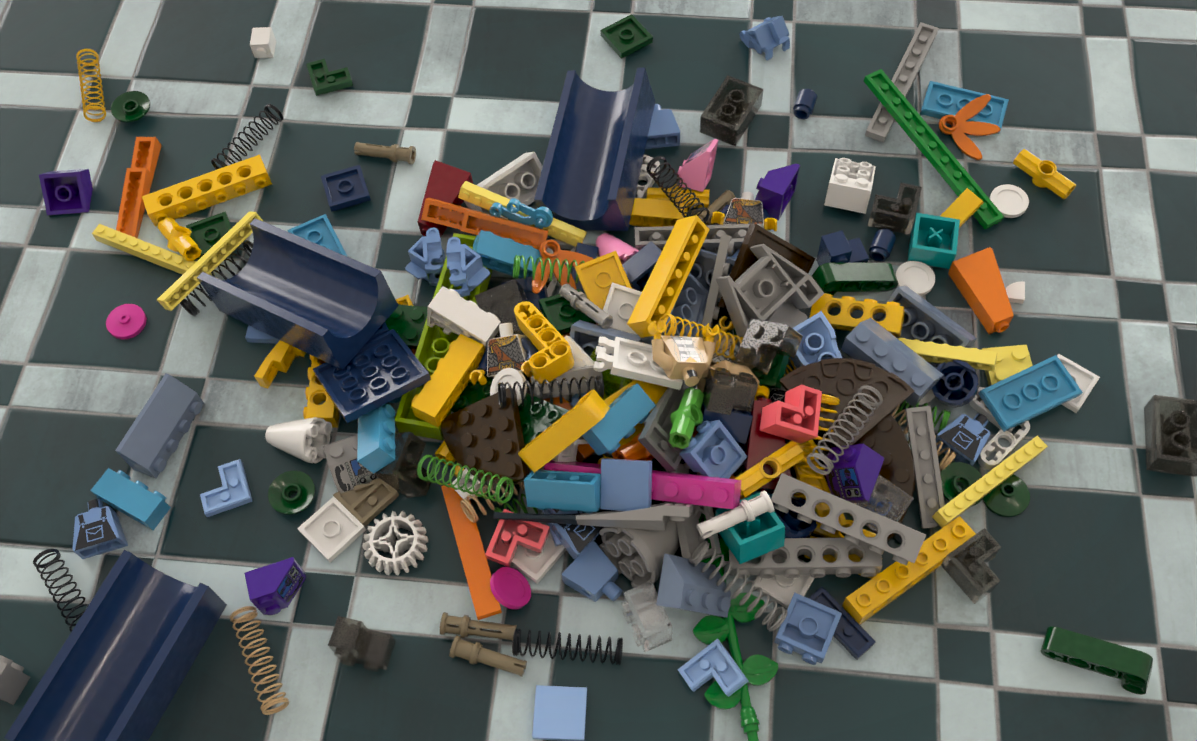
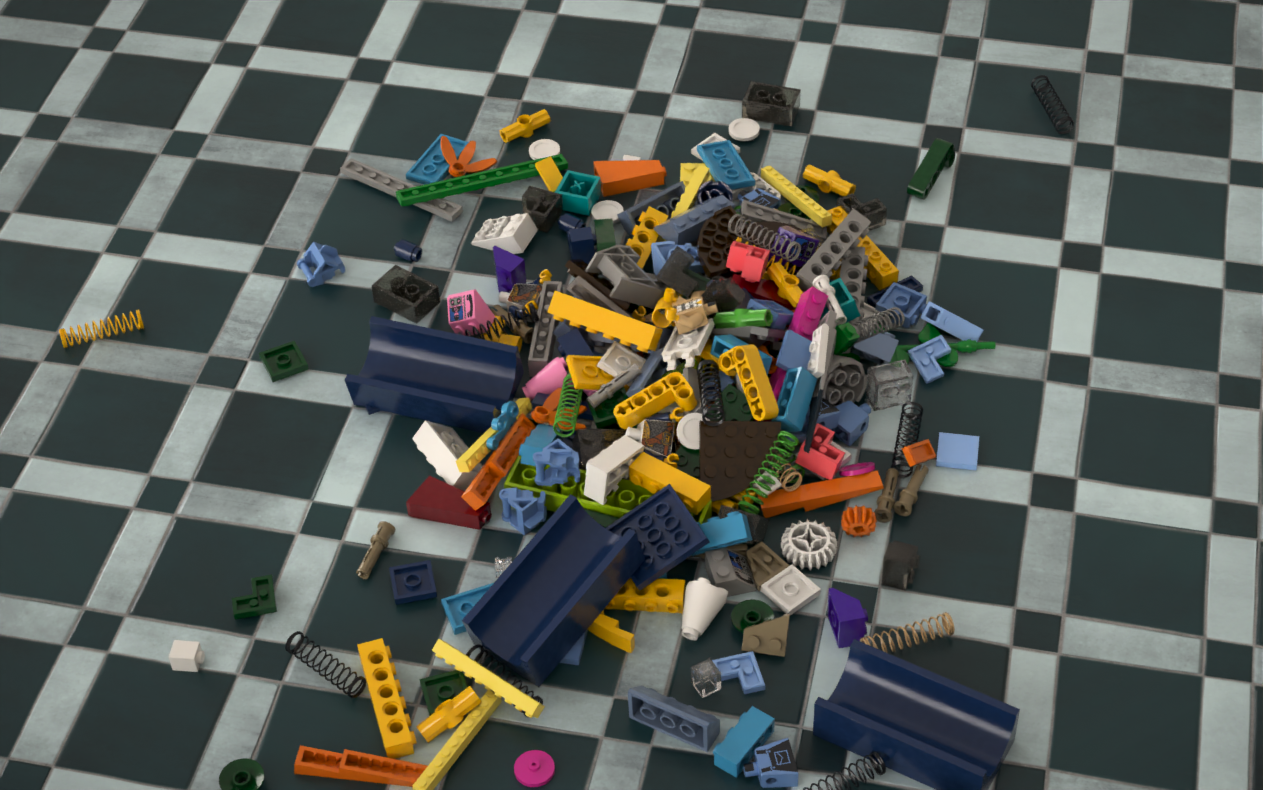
camera: 85 degrees left, 15 degrees down
none -> clear wheel [495,556,512,578]
none -> clear brick [691,658,721,698]
none -> white piece [729,118,760,141]
none -> dark tan wing [742,614,790,657]
none -> yellow piece [803,164,856,199]
none -> white hinge [807,323,829,379]
none -> green brick [834,322,860,355]
none -> orange gear [841,505,877,537]
none -> orange tile [902,439,936,467]
none -> light blue slope [920,301,984,342]

